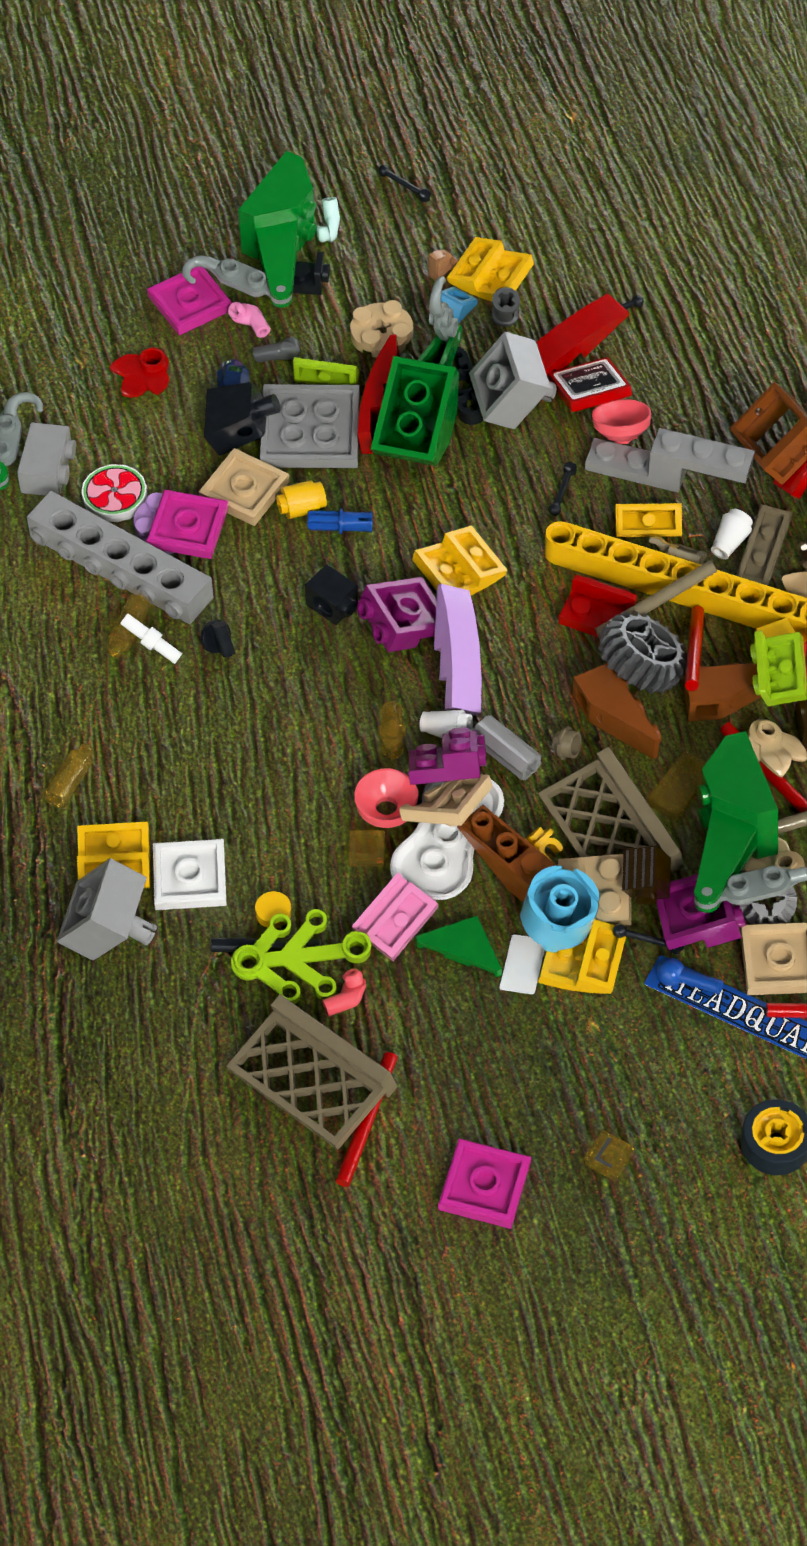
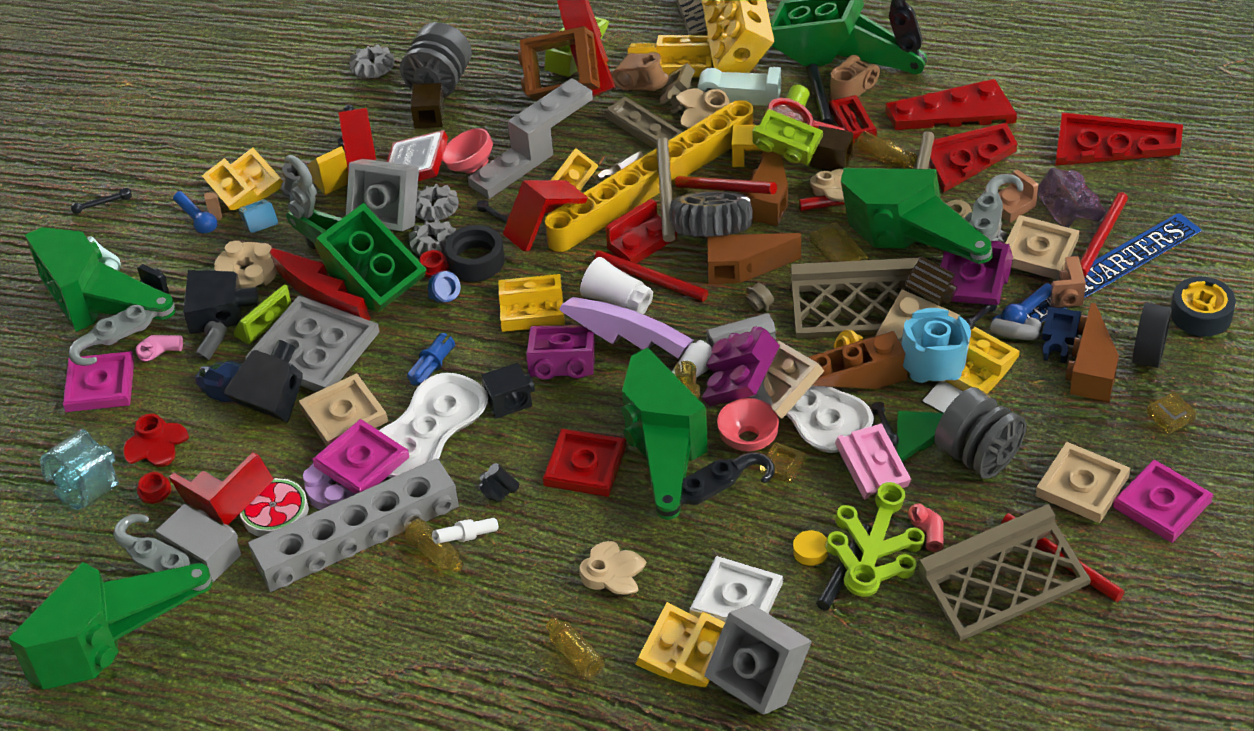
camera: 60 degrees left, 10 degrees down
yellow brick [276,480,327,519] -> none
white cone [711,509,753,559] -> none
none -> clear light blue brick [40,429,119,510]
none -> red plate [137,472,171,504]
none -> red panel [169,452,274,525]
none -> blue bar [173,191,218,233]
none -> black torso [183,270,259,334]
none -> yellow slope [307,146,348,195]
none -> light grey gear [349,45,394,78]
none -> white plate [379,373,488,478]
none -> dark grey wheel [400,22,472,98]
none -> light grey gear [409,218,456,256]
none -> dark brown brick [411,83,445,129]
none -> light grey gear [416,183,459,221]
none -> red plate [419,250,449,278]
none -> tile [428,271,461,303]
none -> black tyre [445,225,505,282]
none -> red panel [503,180,588,252]
none -> red tile [543,428,626,497]
none -> tan plate [579,541,646,595]
none -> white plant [580,257,654,314]
none -> red bar [594,250,708,302]
none -> green slope [621,347,775,520]
none -> black hinge [871,402,899,446]
none -> dark grey wheel [934,387,1027,479]
none -> light grey arm [991,317,1042,341]
none -> tan plate [1035,442,1131,523]
none -> dark blue plate [1042,307,1082,363]
none -> nougat bracket [1050,256,1086,308]
none -> dark orange slope [1065,303,1119,402]
none -> black tyre [1132,303,1172,368]

